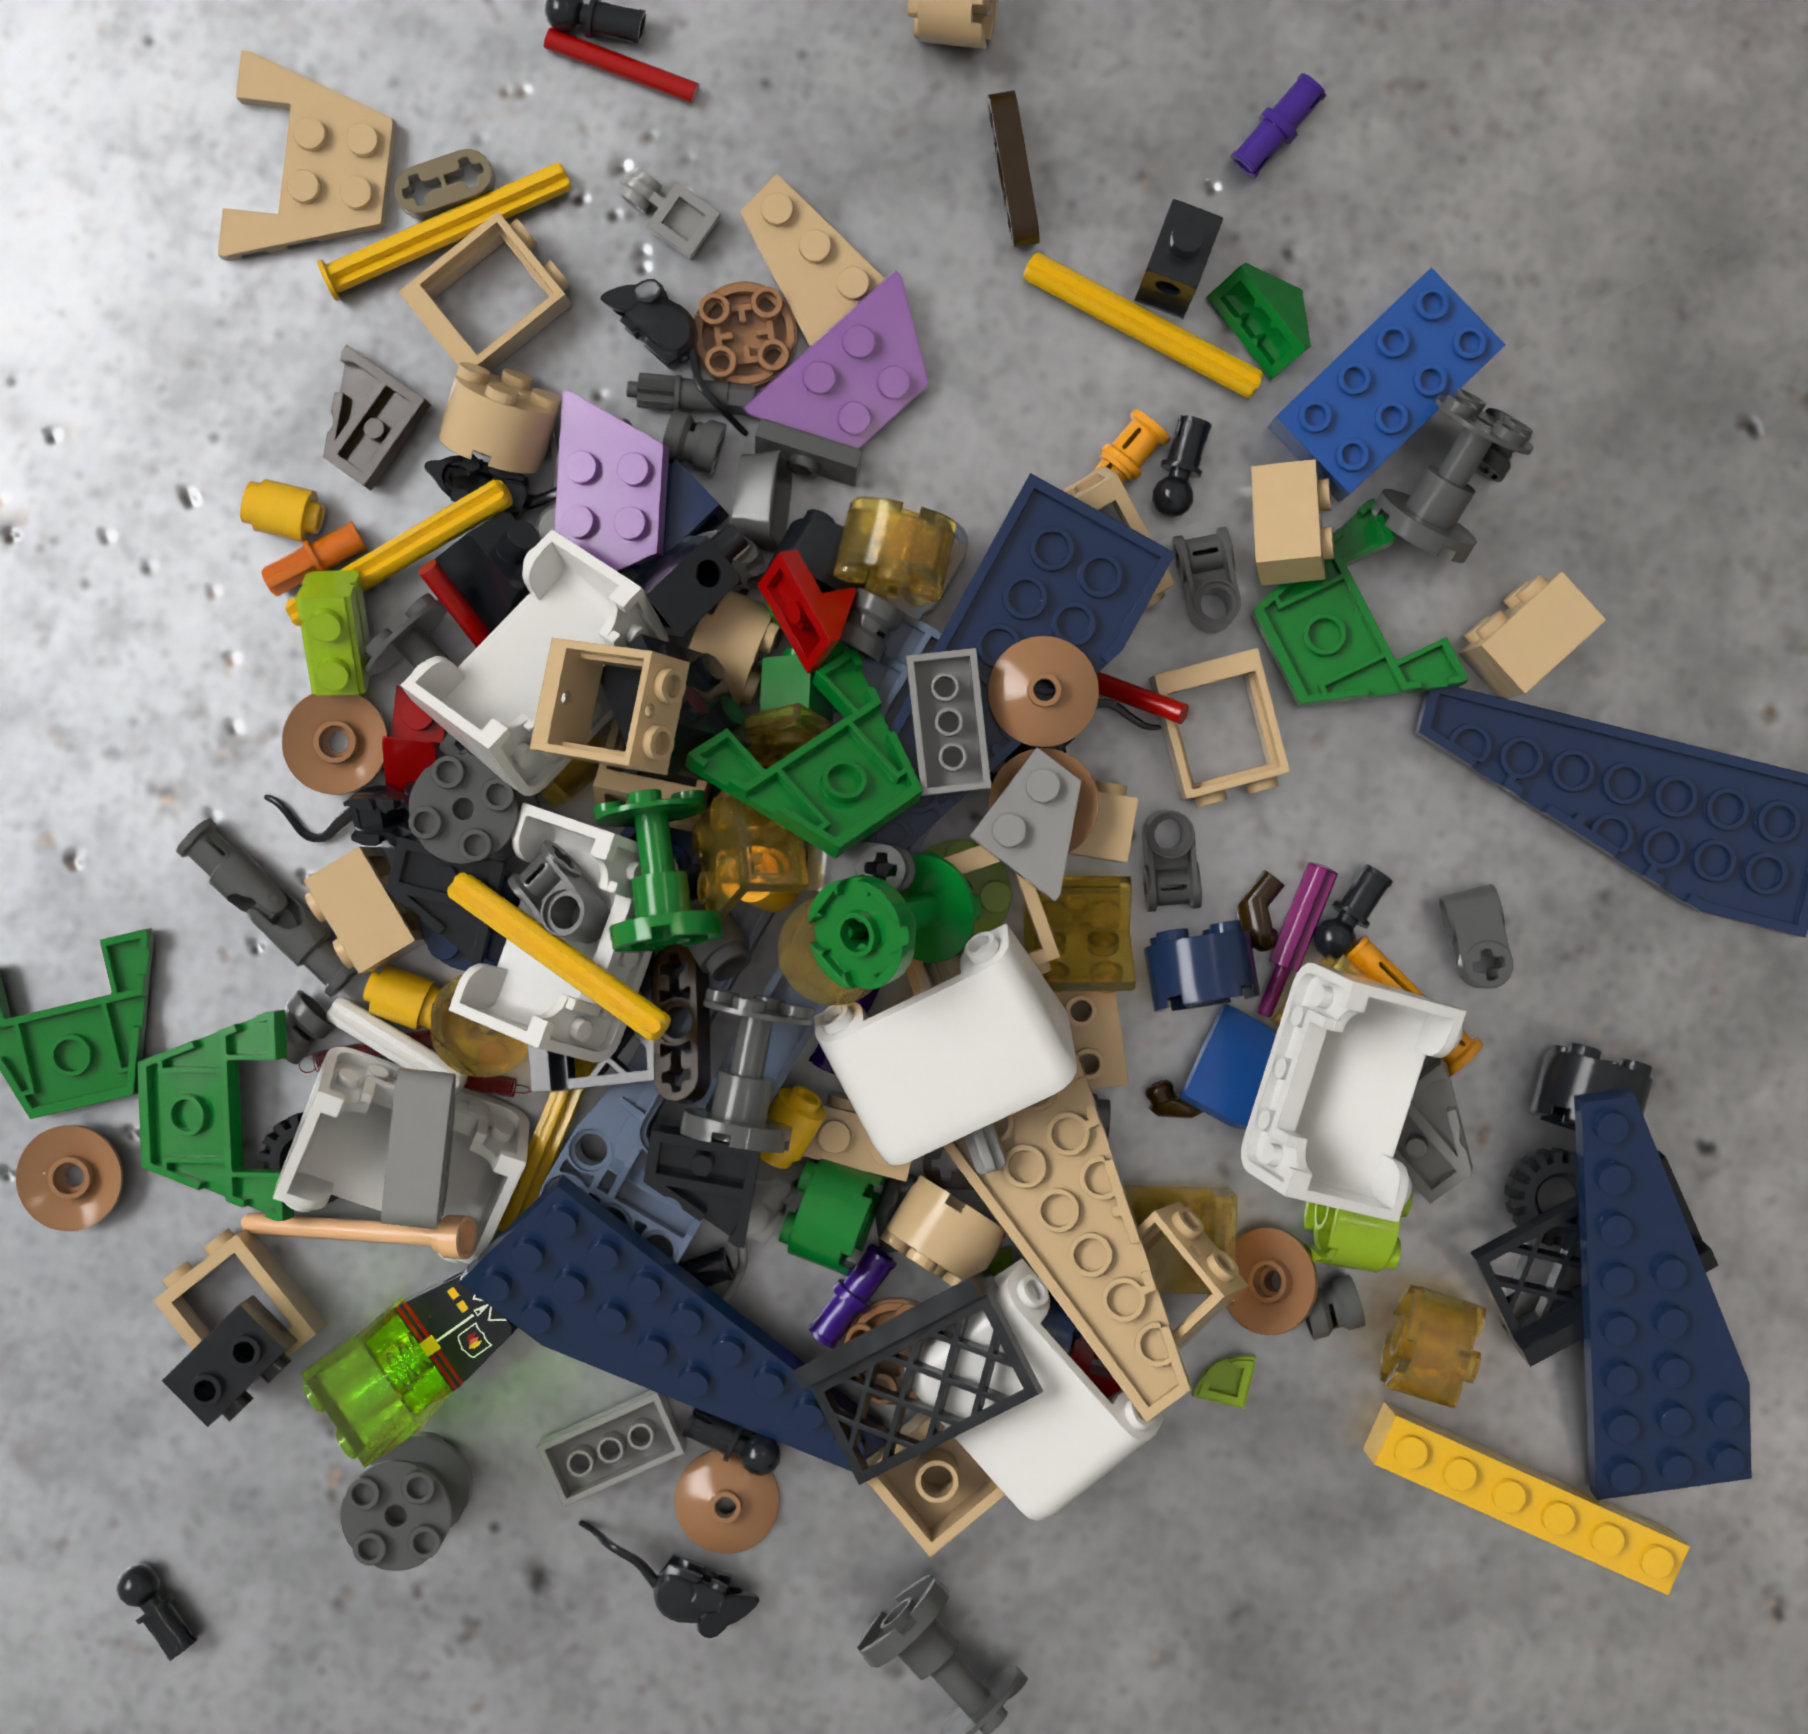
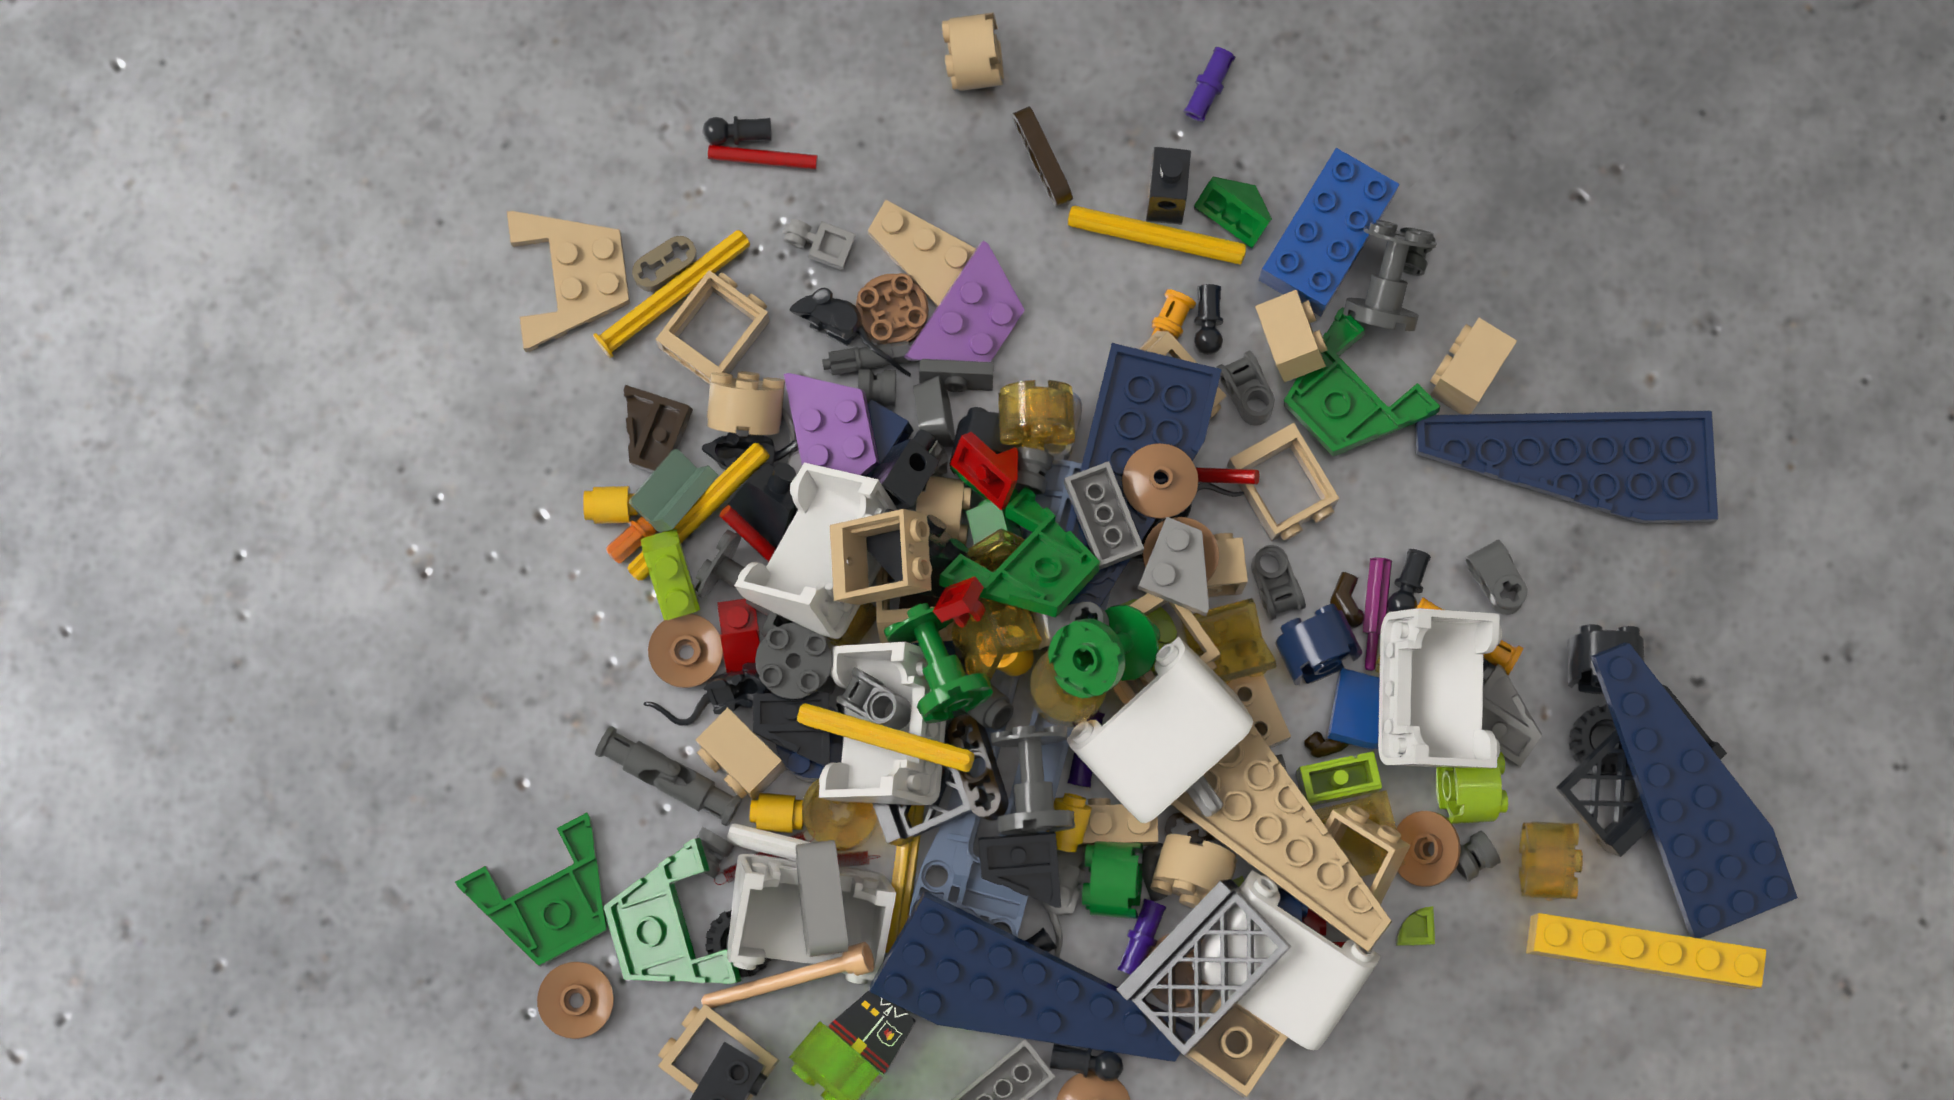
camera: 15 degrees left, 10 degrees down
none -> sand green panel [629,449,719,533]
none -> red tile [933,576,986,628]
none -> lime brick [1296,751,1382,806]

